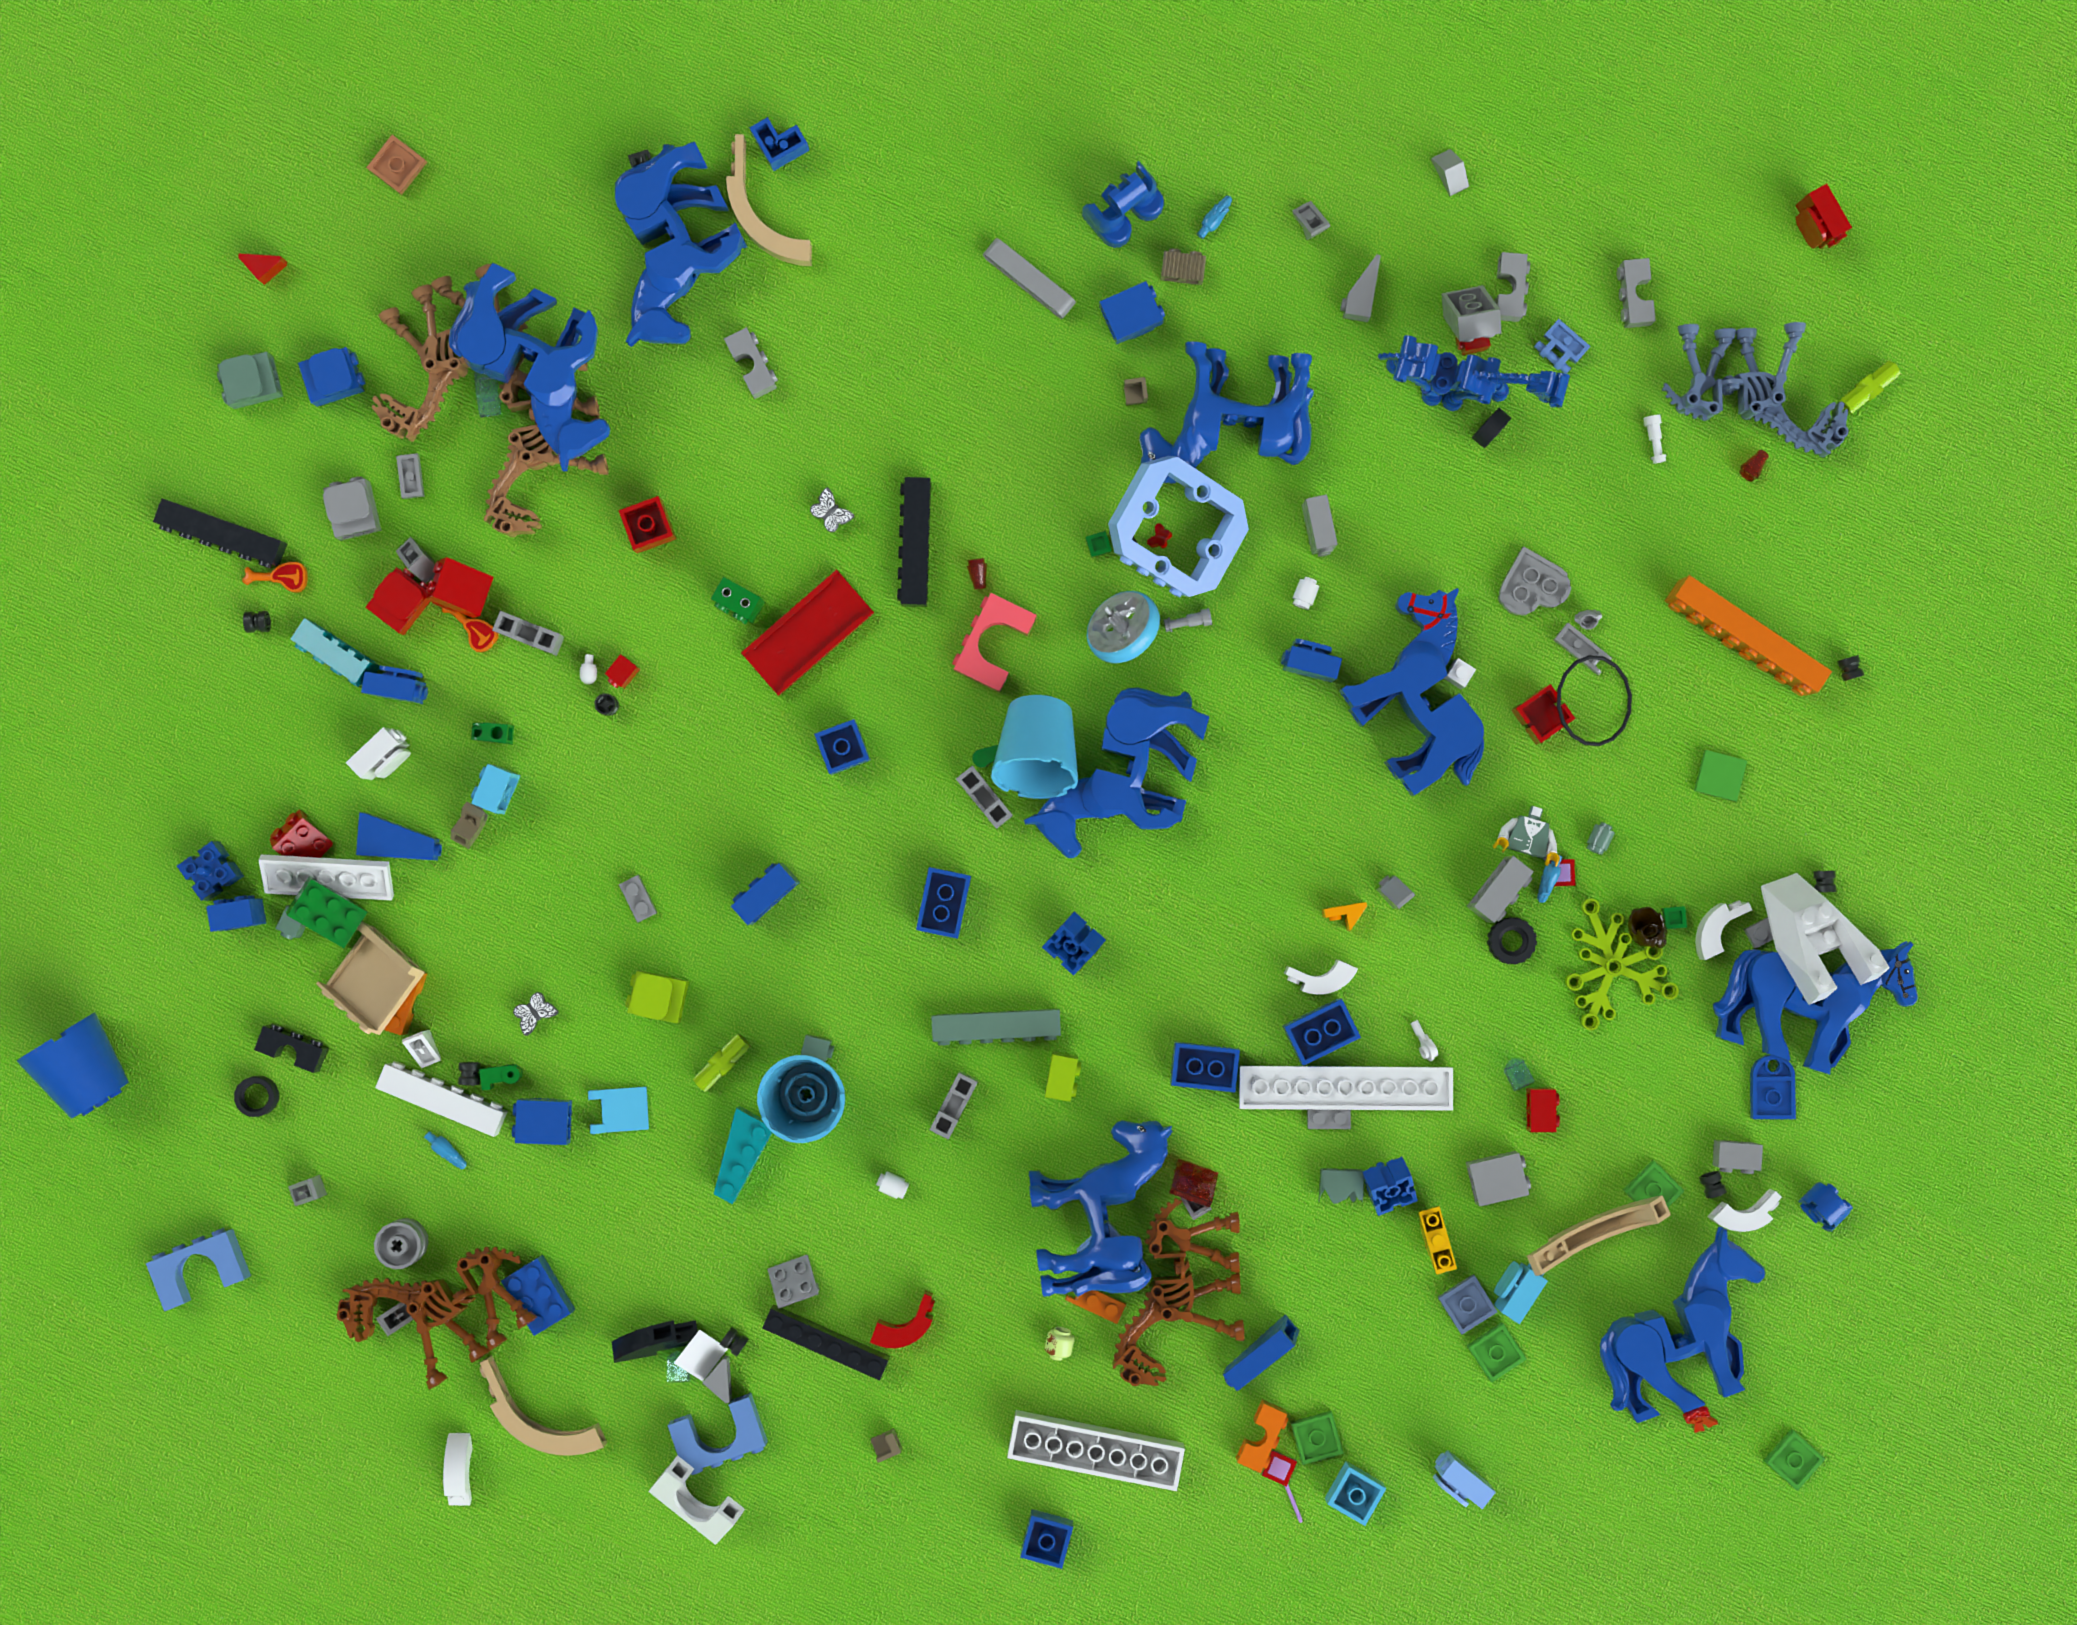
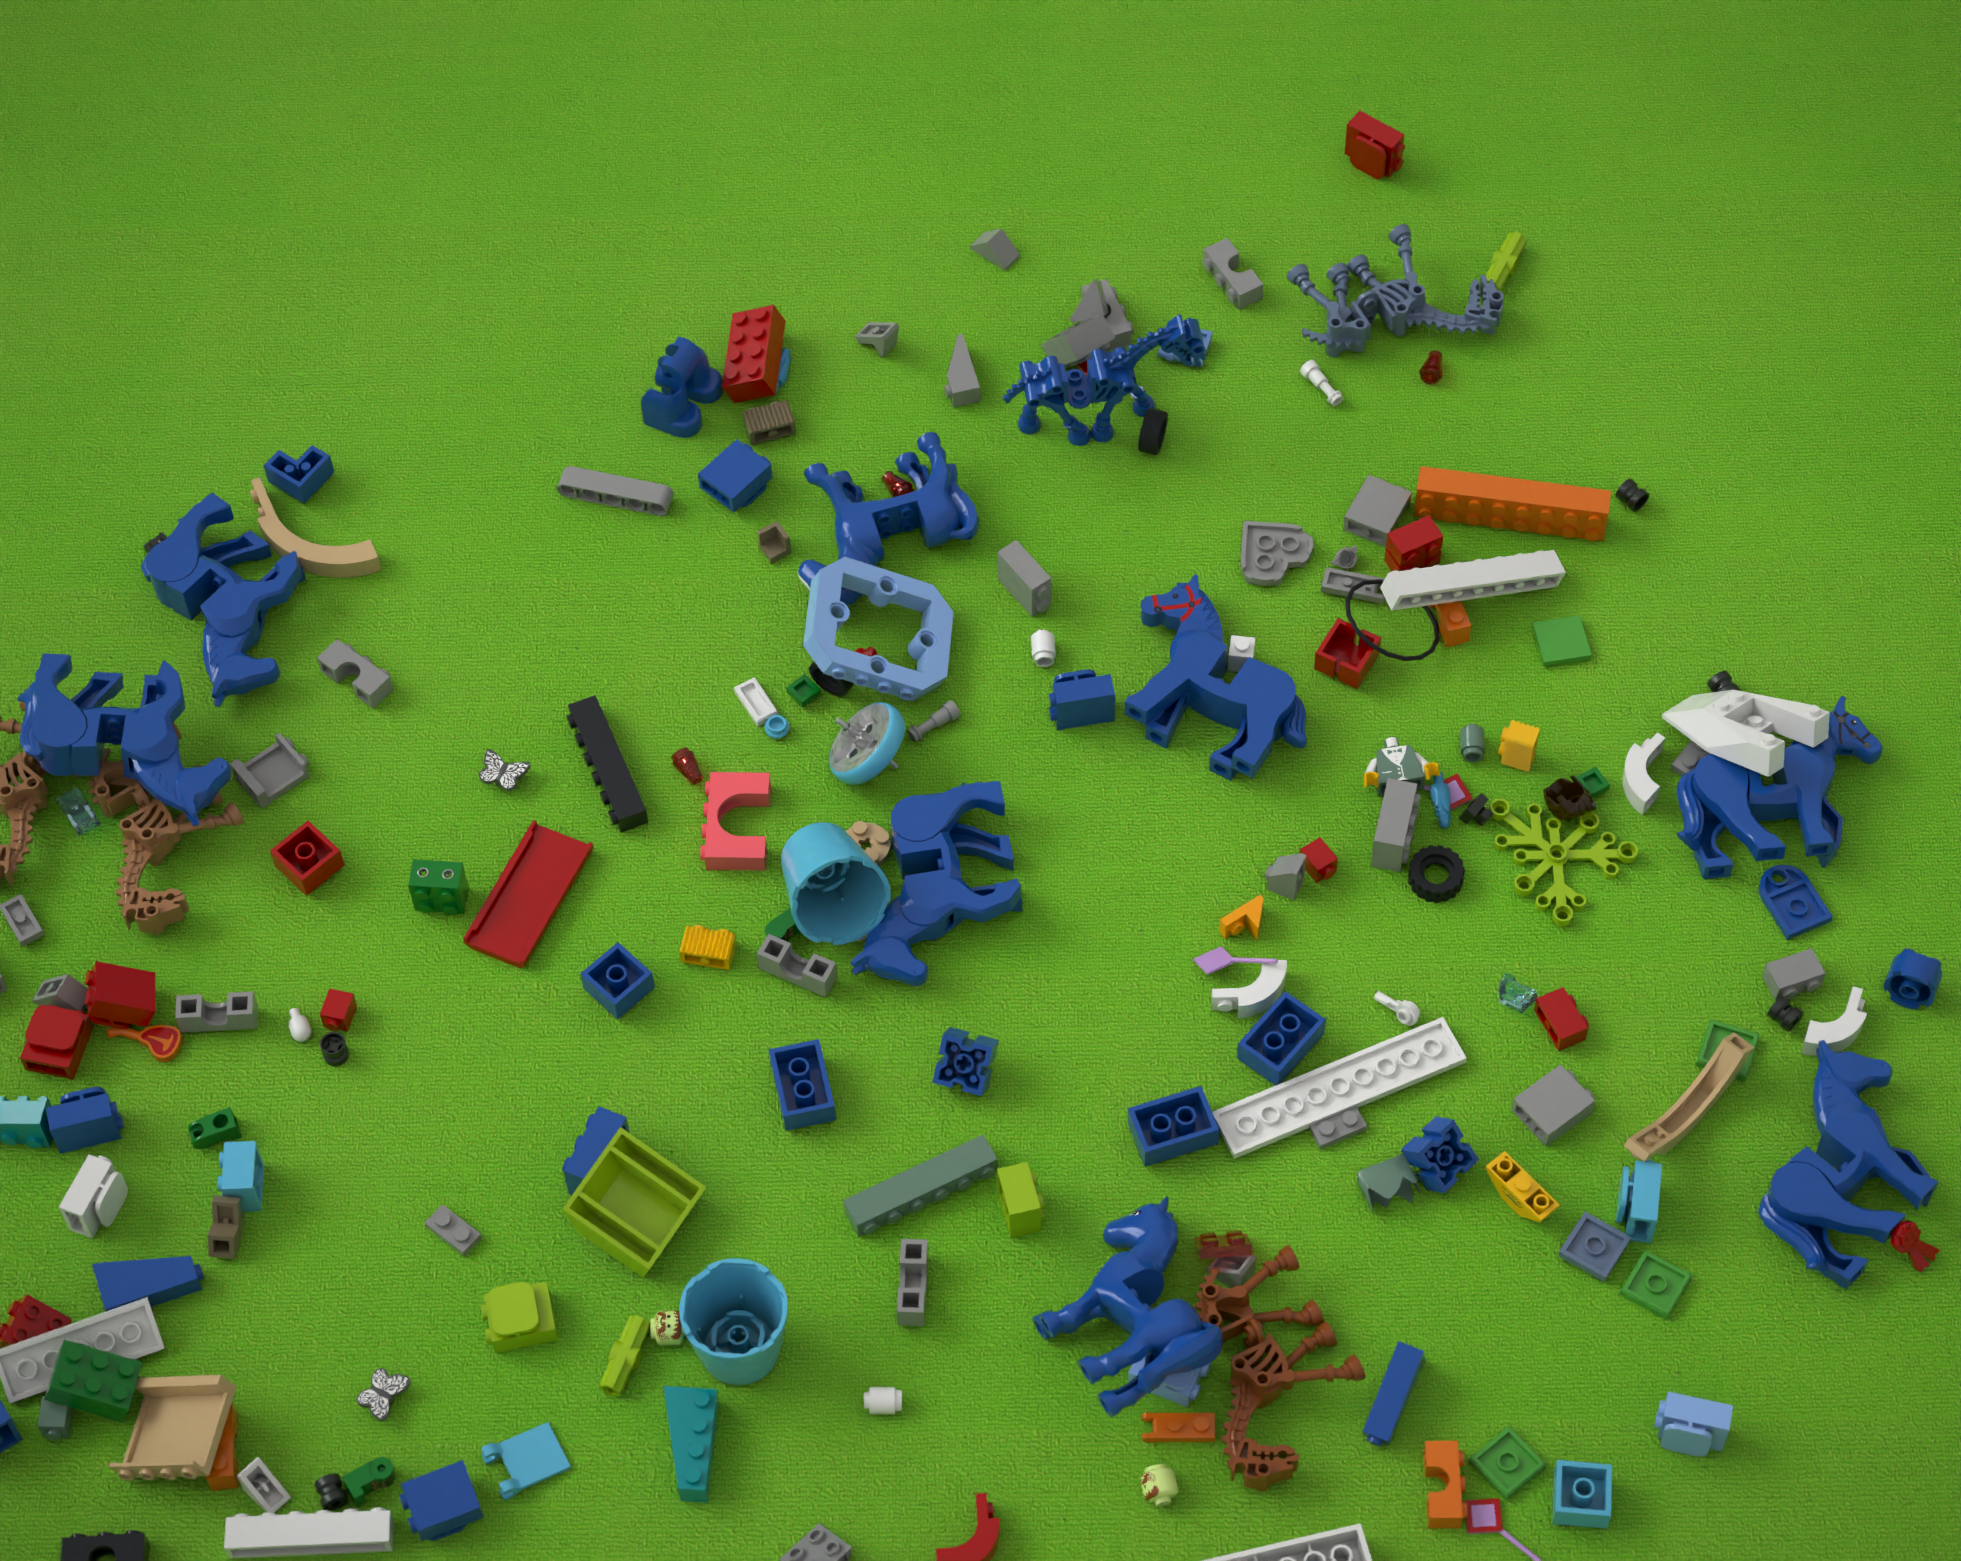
camera: 25 degrees left, 30 degrees down
none -> light grey panel [230,733,310,809]
none -> lime slope [561,1127,706,1278]
none -> yellowish green head [650,1310,685,1346]
none -> yellow brick [679,925,737,970]
none -> red brick [722,305,786,403]
none -> white tile [734,677,779,727]
none -> medium azure plate [765,715,789,739]
none -> tan plate [846,821,891,866]
none -> clear red cone [882,471,914,498]
none -> light grey slope [1070,279,1109,323]
none -> lavender piece [1193,946,1278,975]
none -> red brick [1299,837,1338,883]
none -> light grey panel [1343,475,1412,548]
none -> white brick [1380,550,1566,611]
none -> red piece [1384,515,1443,571]
none -> orange arch [1429,601,1471,647]
none -> pearl dark grey tile [1459,793,1492,826]
none -> yellow brick [1498,720,1540,772]

